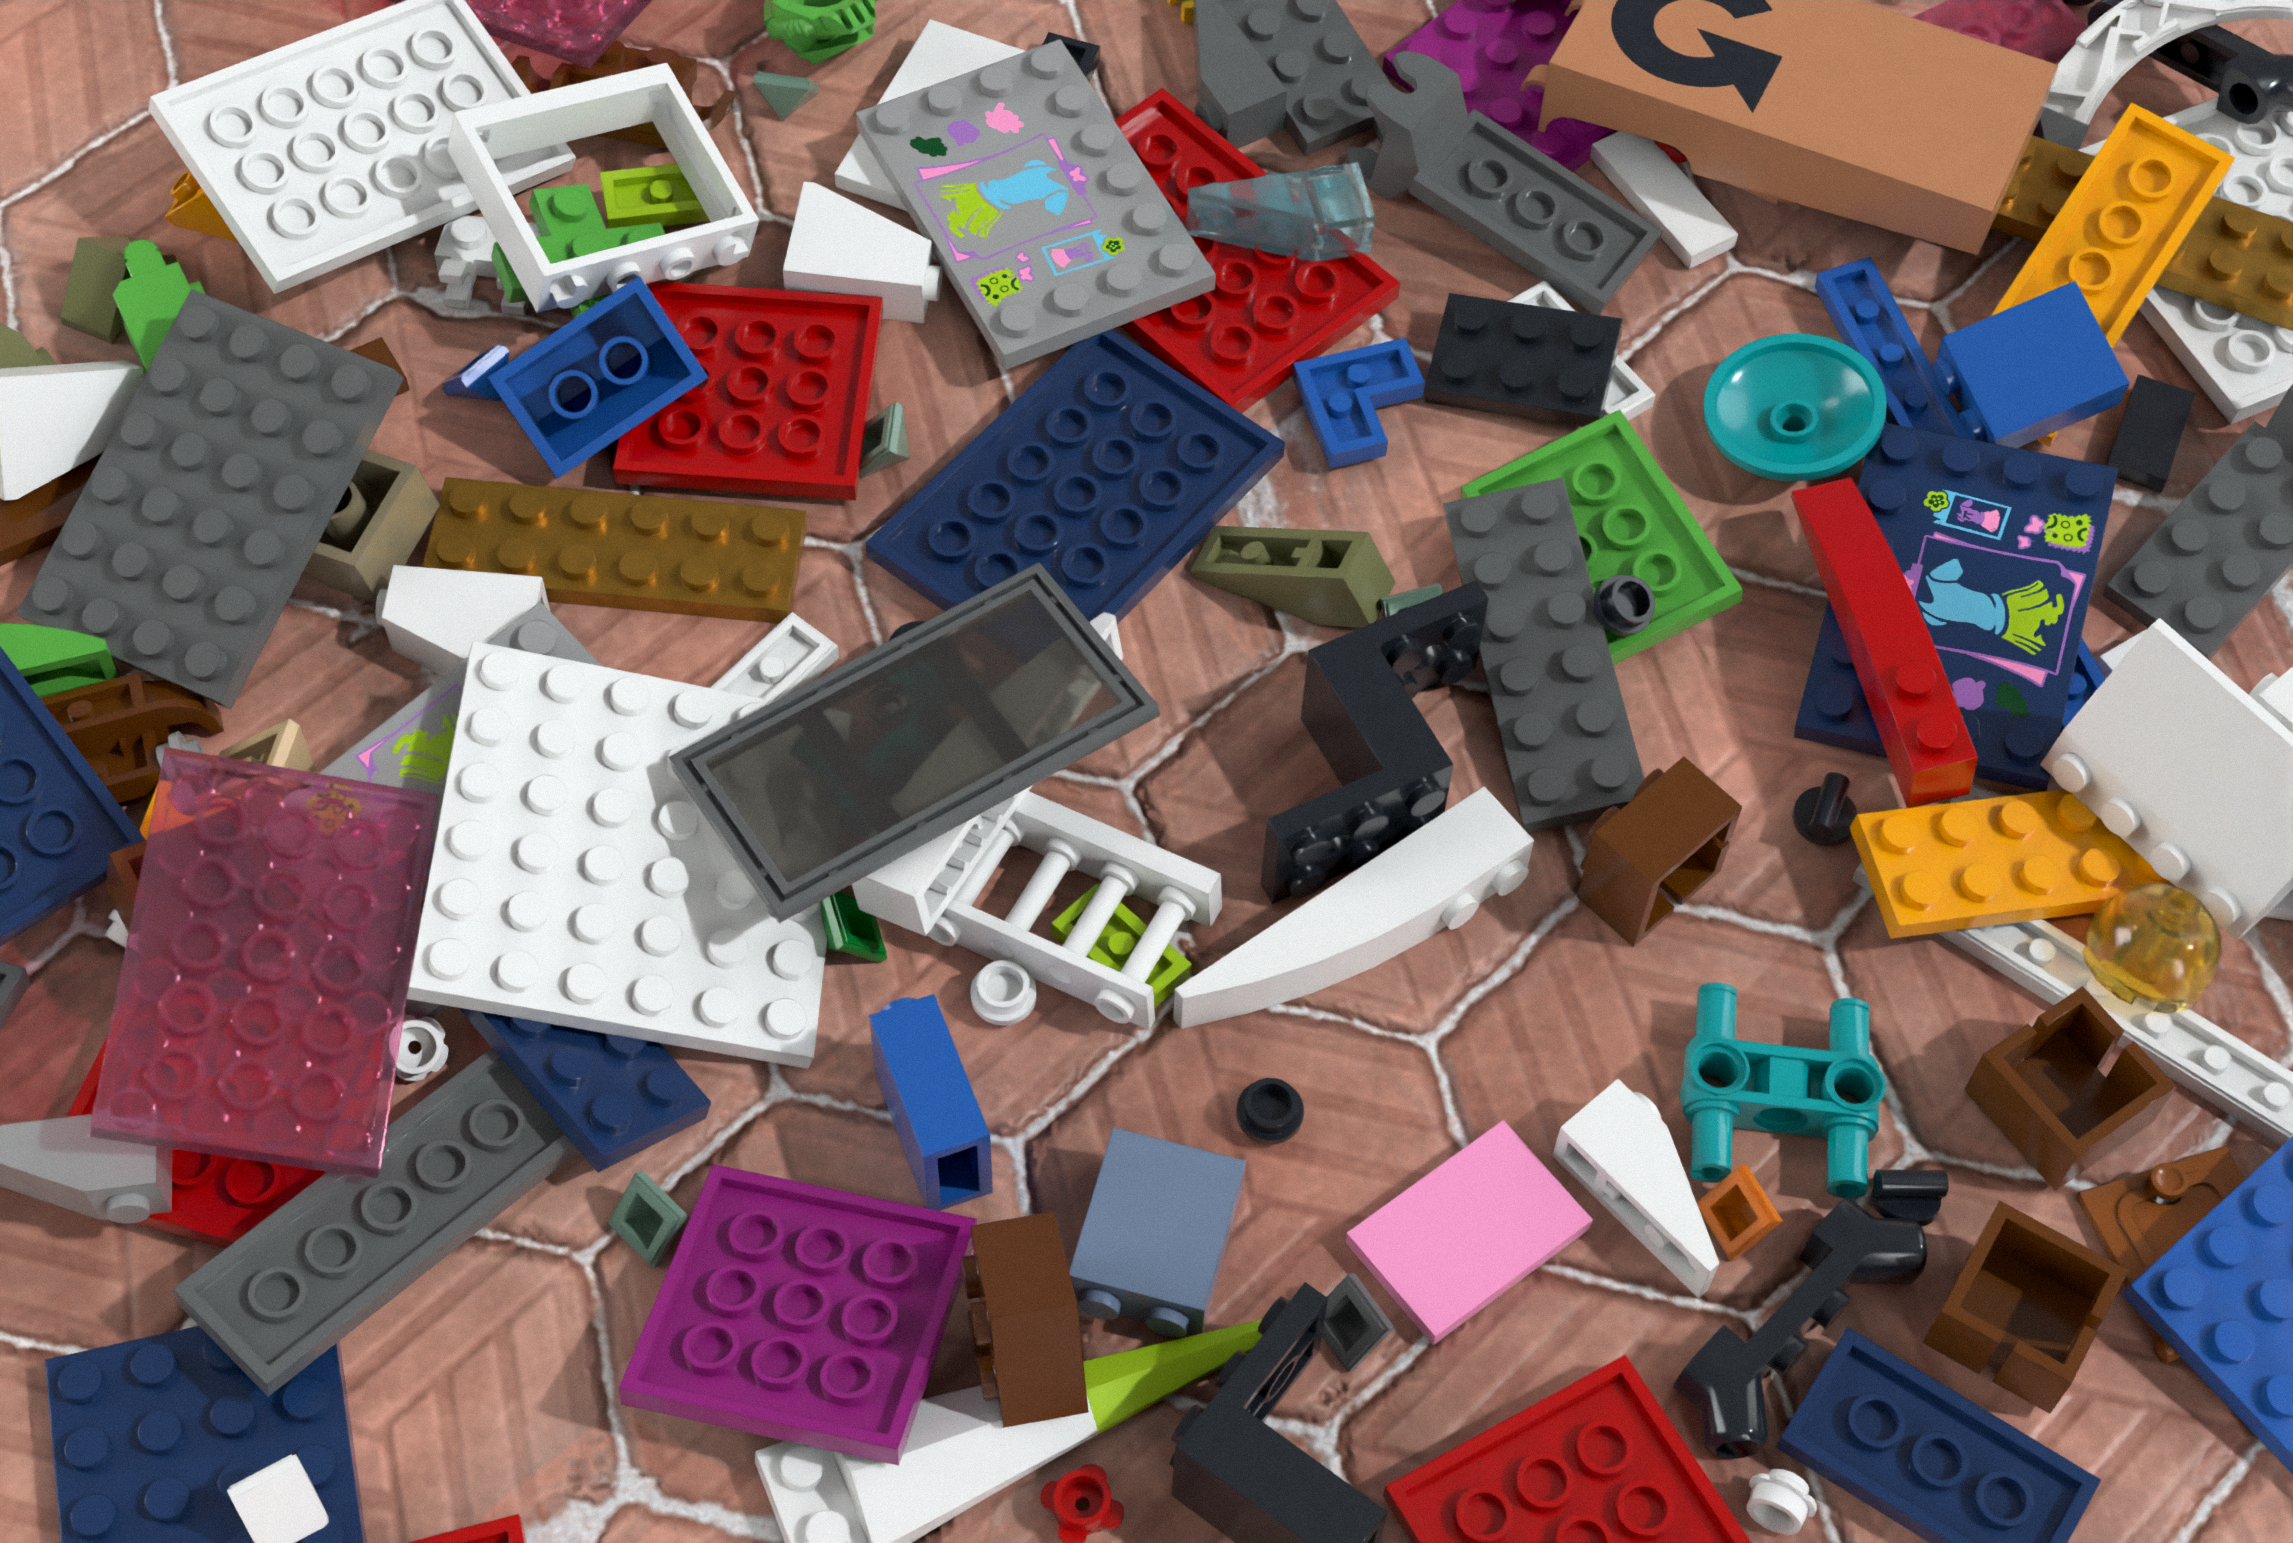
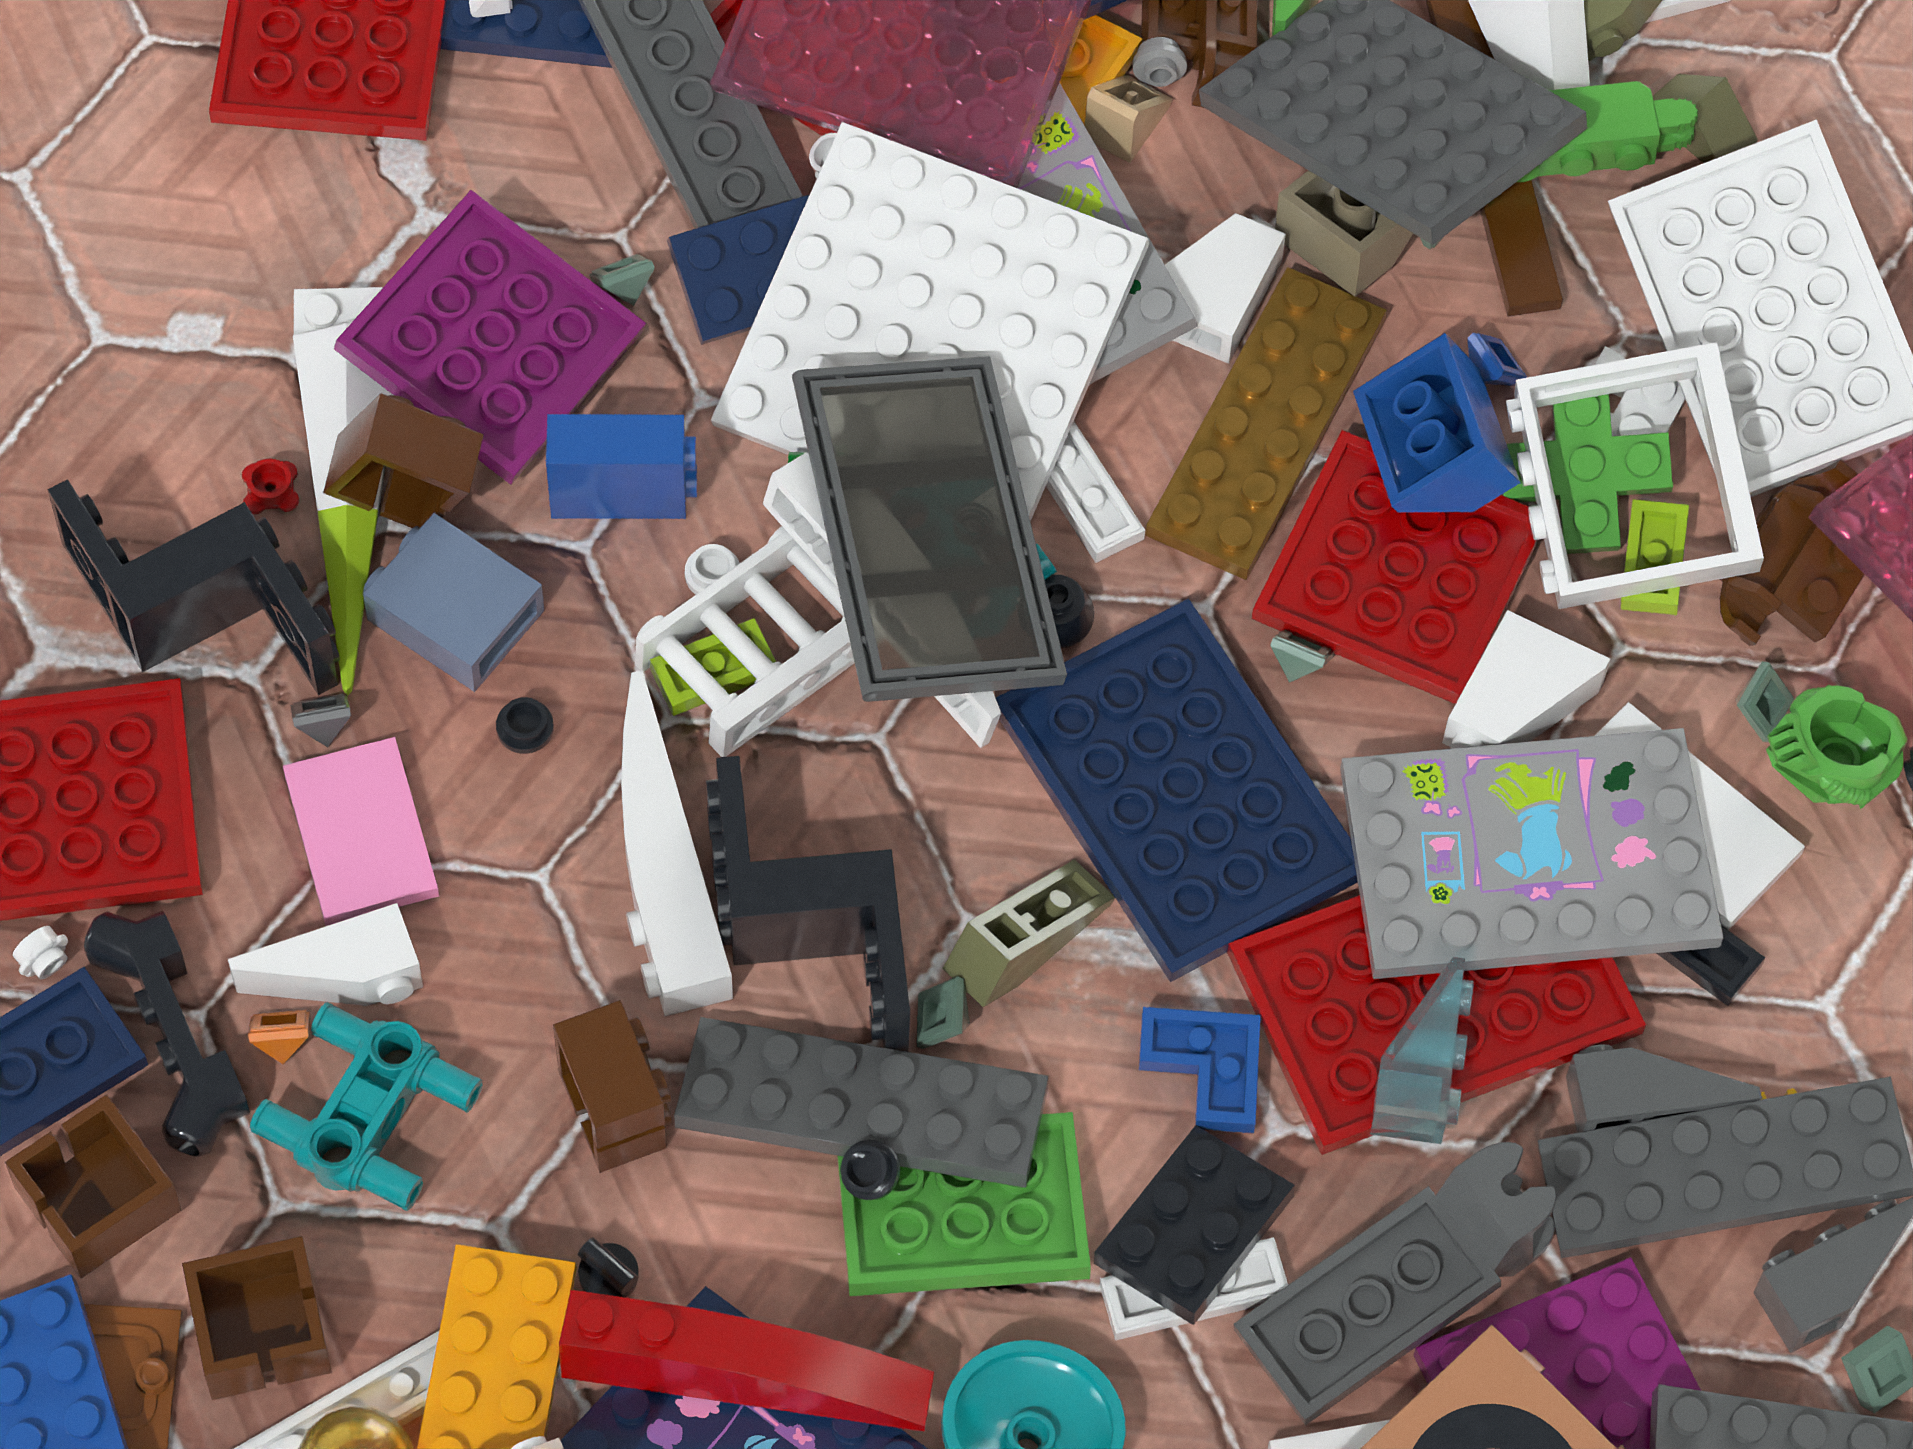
camera: 110 degrees right, 5 degrees up
black plate [1871,1169,1949,1227] -> none

